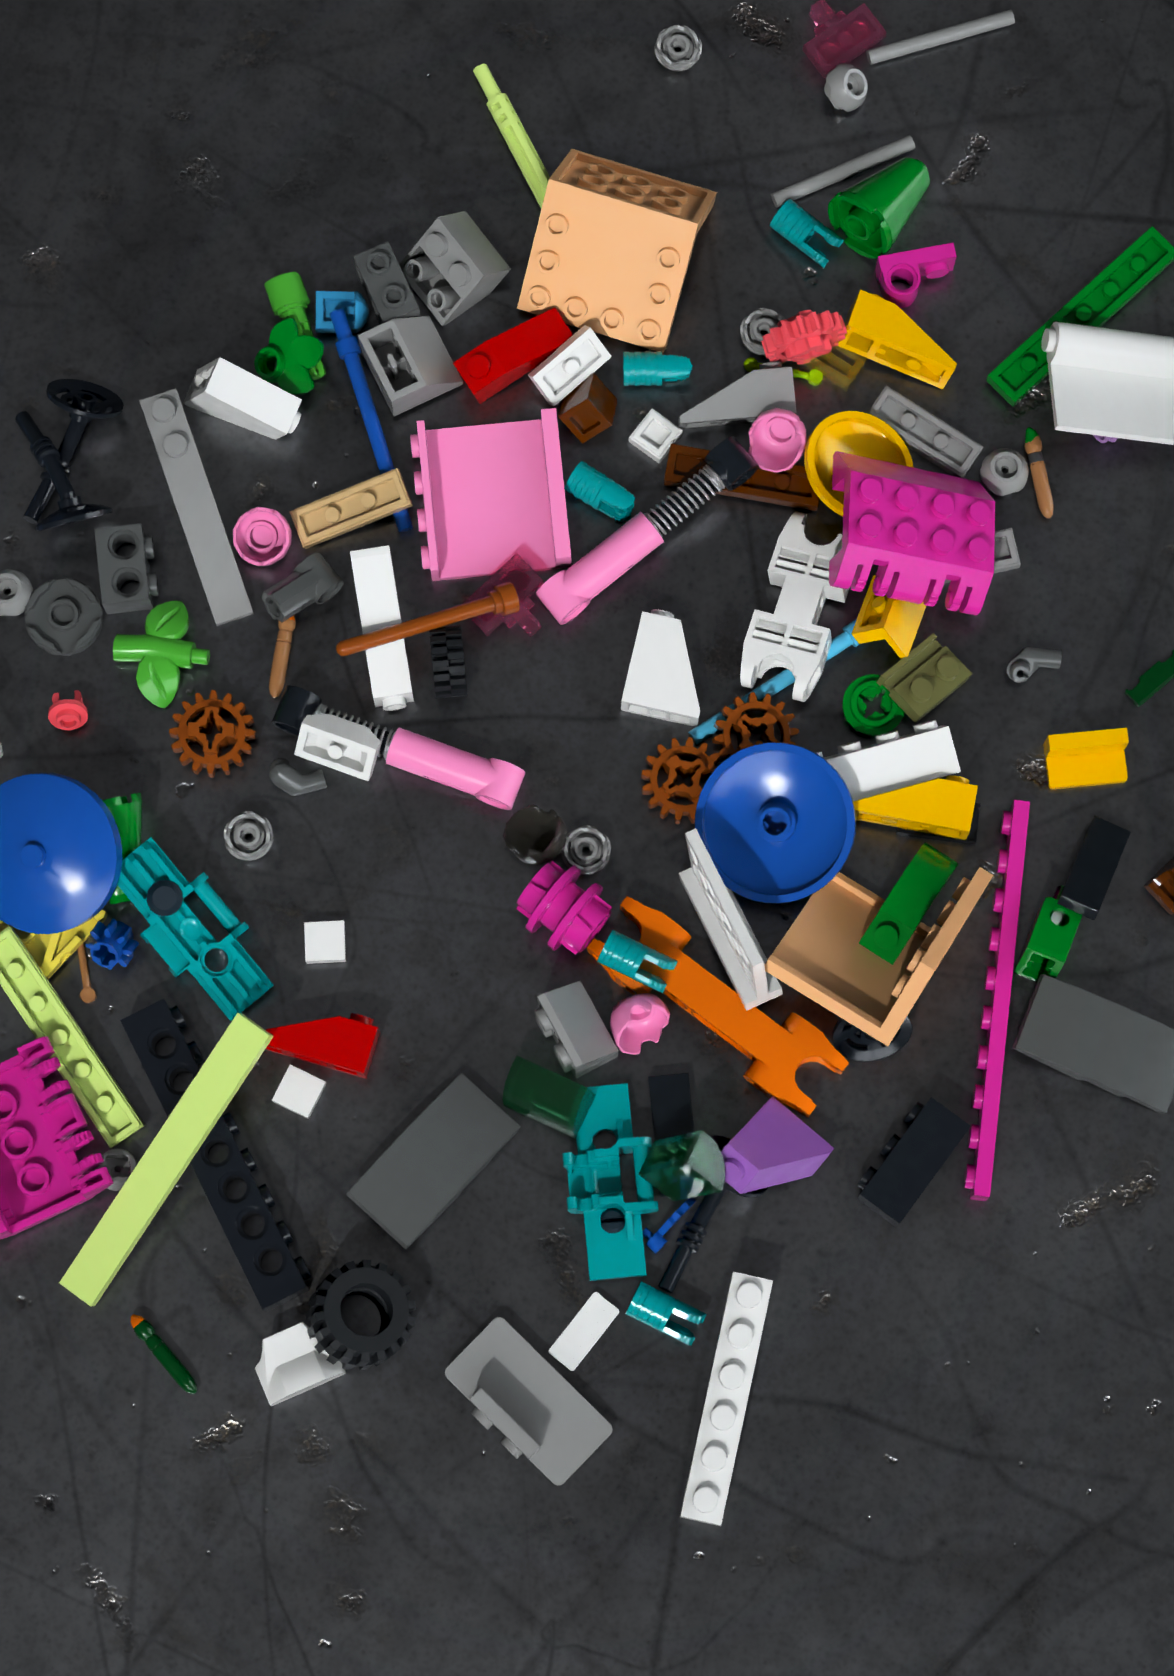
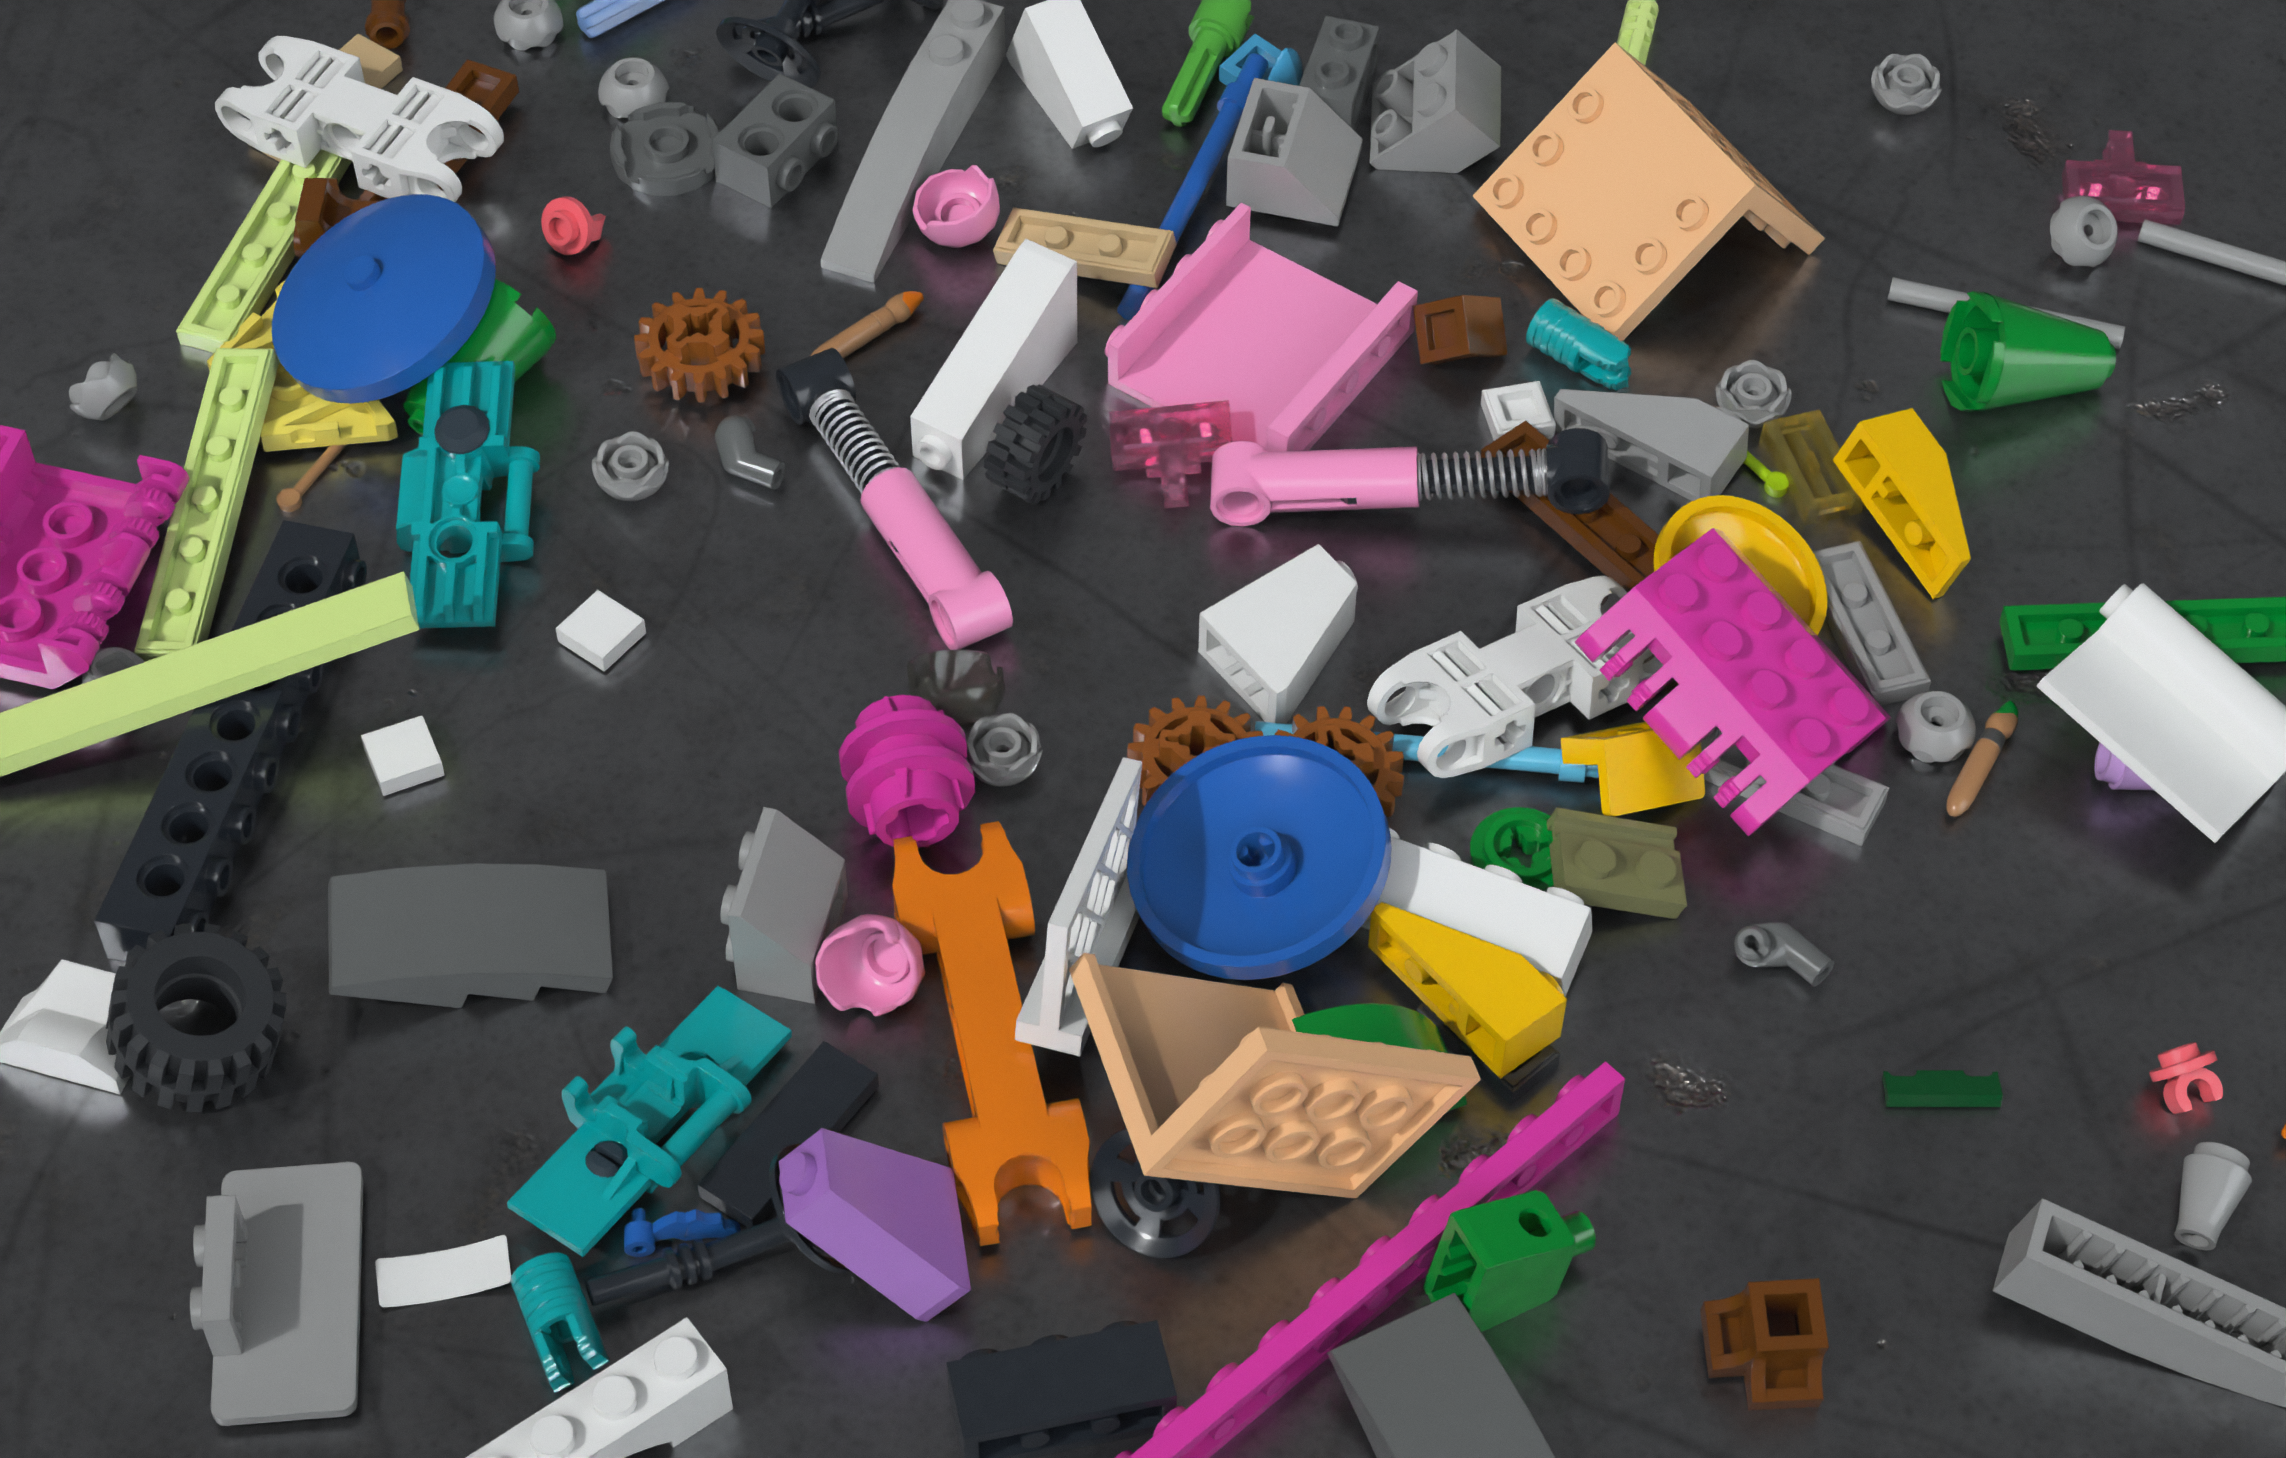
camera: 40 degrees right, 25 degrees down
blue gear [85,918,139,970] -> none
bright green plant [113,601,210,708] -> none
green plate [254,318,324,395] -> none
dark grey piece [261,552,344,622] -> none
red slope [265,1013,380,1079] -> none
white slope [294,714,381,781] -> none
dark orange piece [336,581,520,656] -> none
red slope [453,307,573,404] -> none
clear green brick [503,1056,596,1138] -> none
white plate [528,325,611,406] -> none
teal hinge [564,461,636,523] -> none
teal hinge [597,930,678,993] -> none
clear green brick [639,1130,725,1201] -> none
bright pink hair [748,408,807,473] -> none
coral gear [761,309,847,365] -> none
teal hinge [769,199,844,268] -> none
dark pink plate [875,242,957,308] -> none
yellow panel [1043,728,1129,790] -> none
black tile [1057,816,1131,920] -> none

